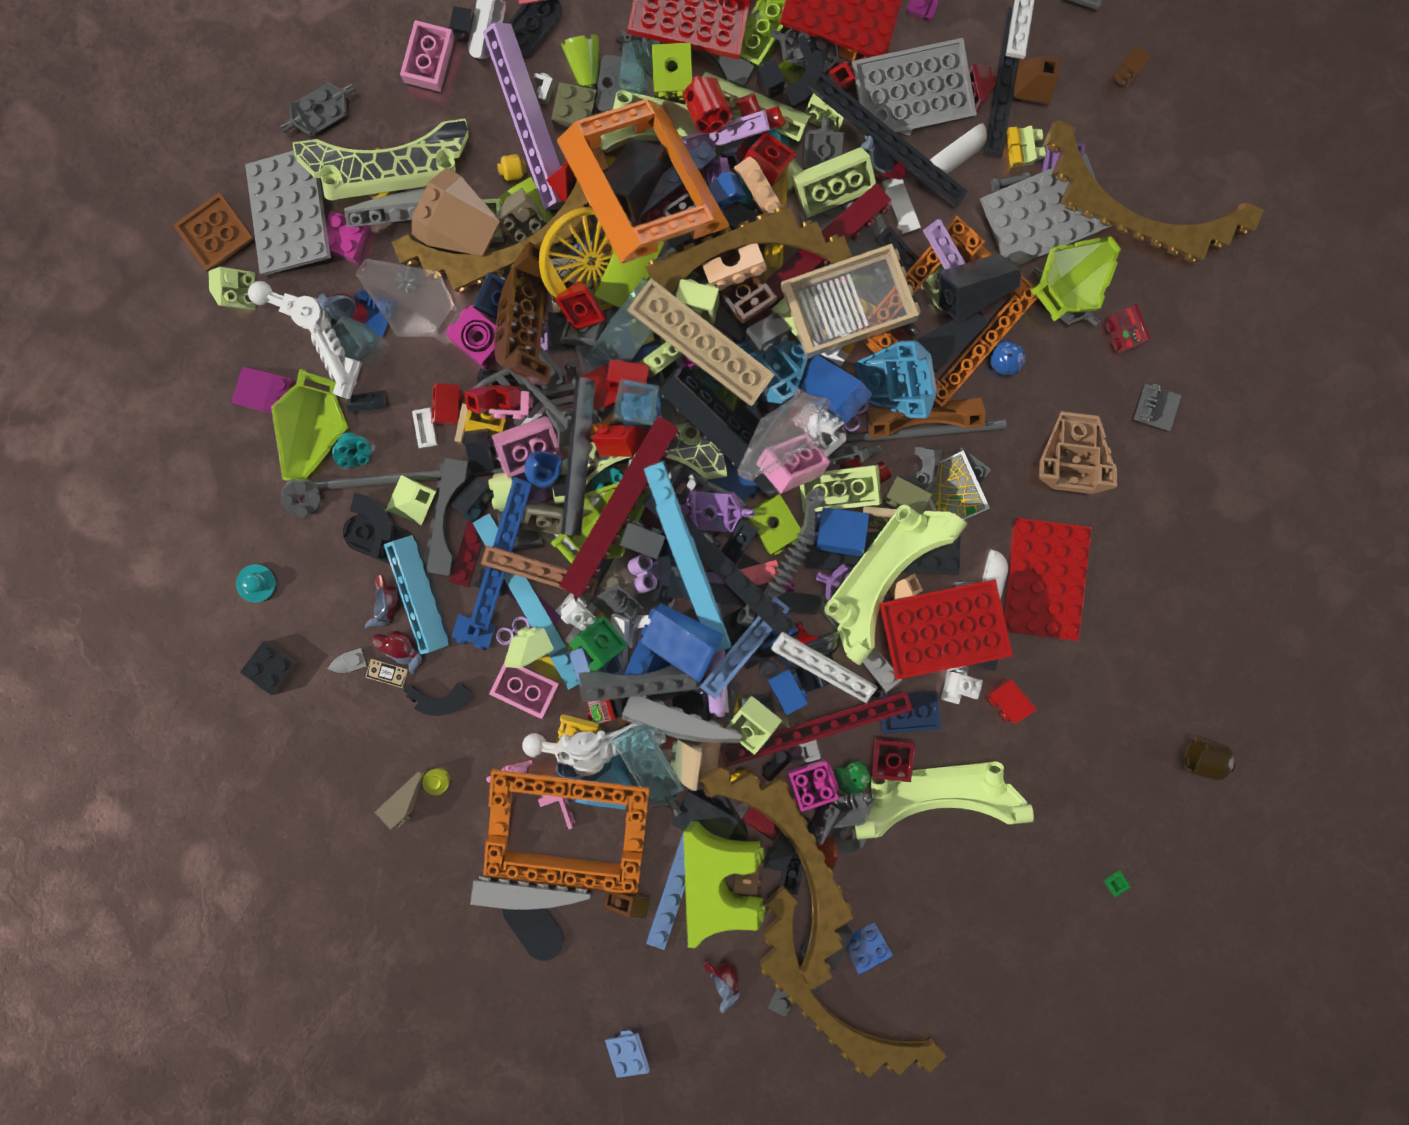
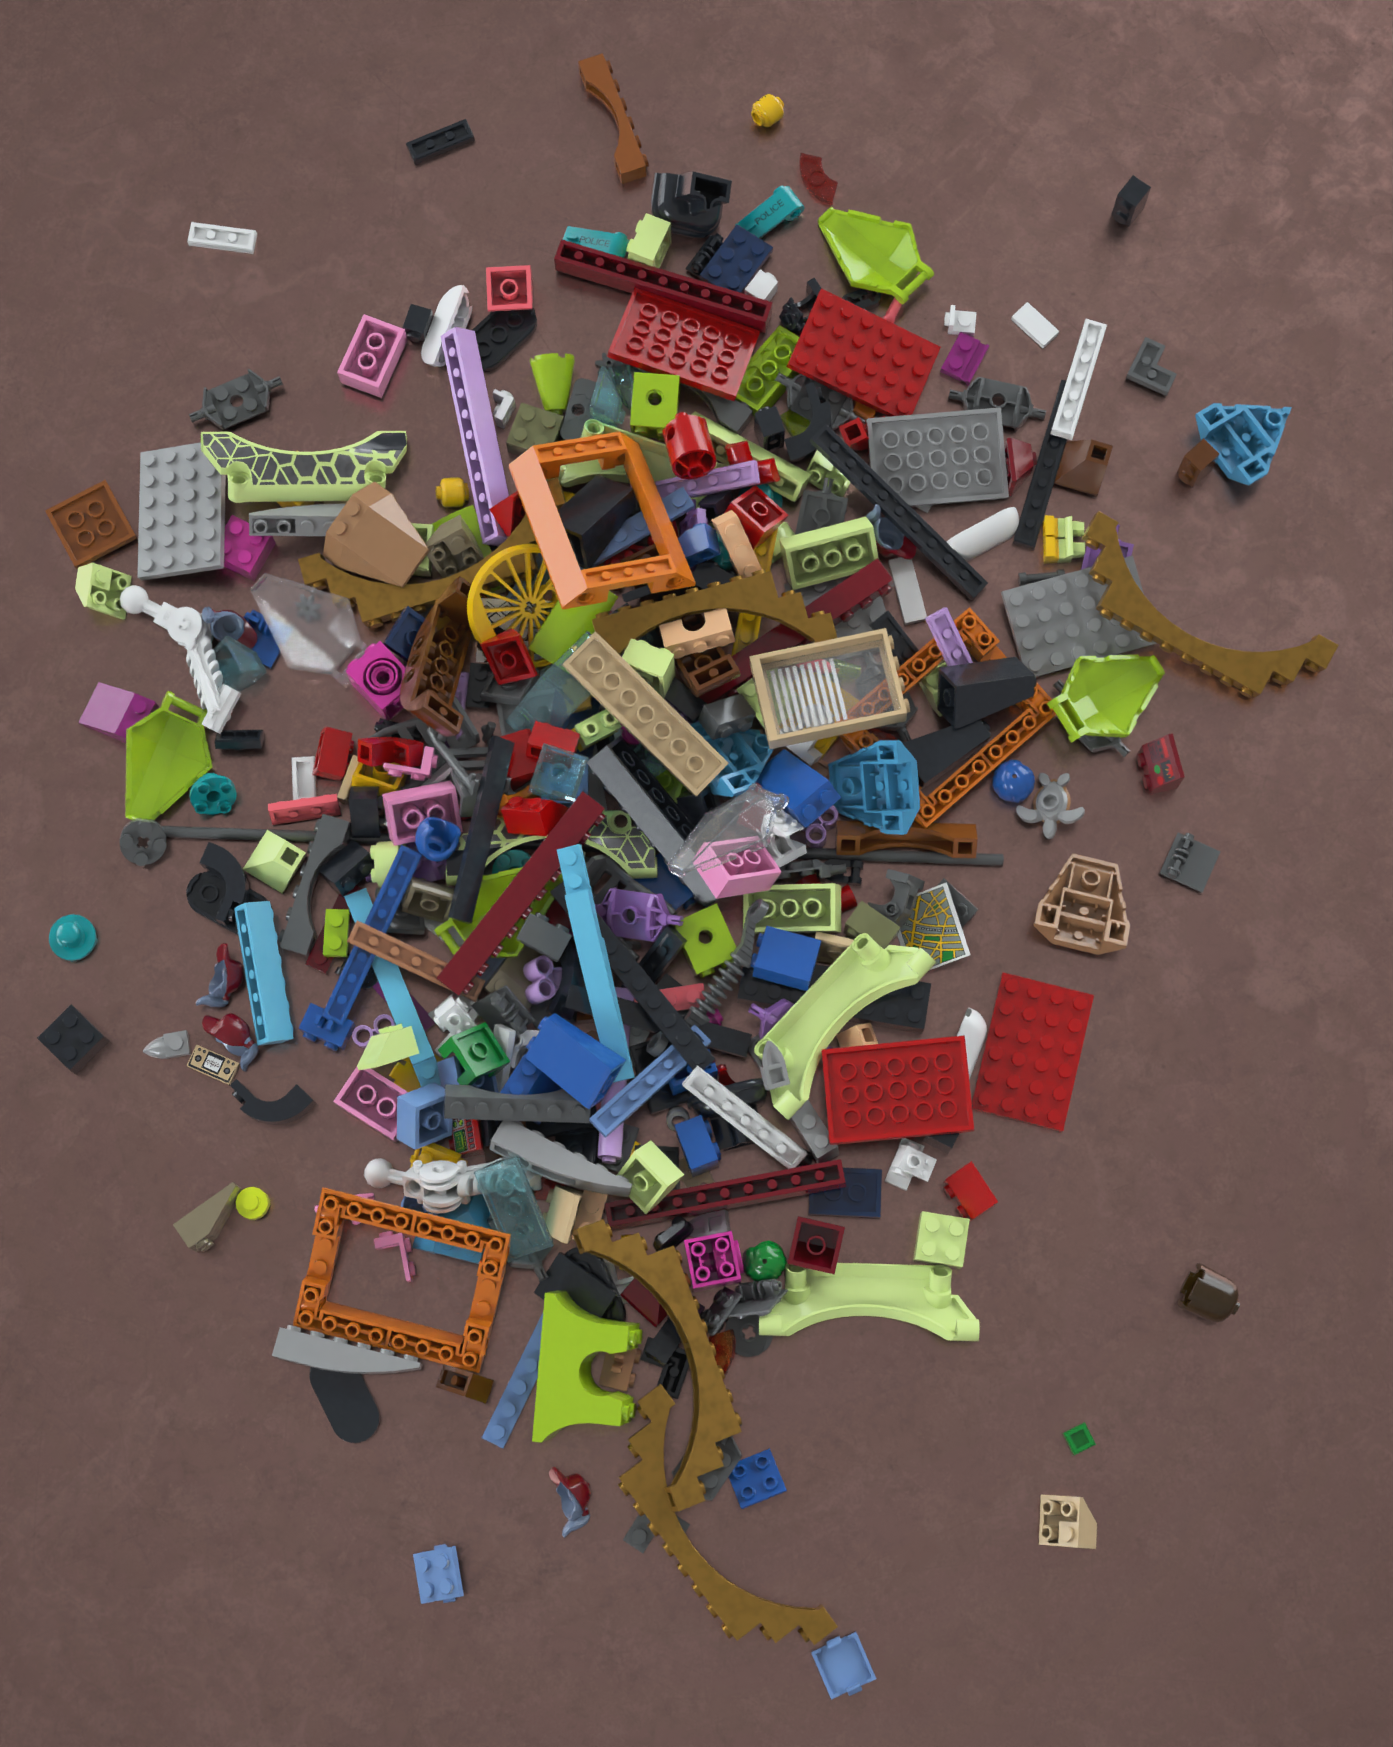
camera: 10 degrees right, 10 degrees down
none -> coral plate [268,794,341,825]
none -> lime plate [323,909,350,957]
none -> medium blue brick [397,1082,452,1150]
none -> light grey plate [760,1041,790,1090]
none -> medium blue piece [811,1632,876,1700]
none -> black plate [823,859,864,886]
none -> yellowish green brick [913,1211,970,1269]
none -> dark grey plate [948,377,1046,432]
none -> light grey animal [1016,773,1085,839]
none -> tan slope [1039,1495,1097,1549]
none -> dark azure wedge [1195,403,1292,486]

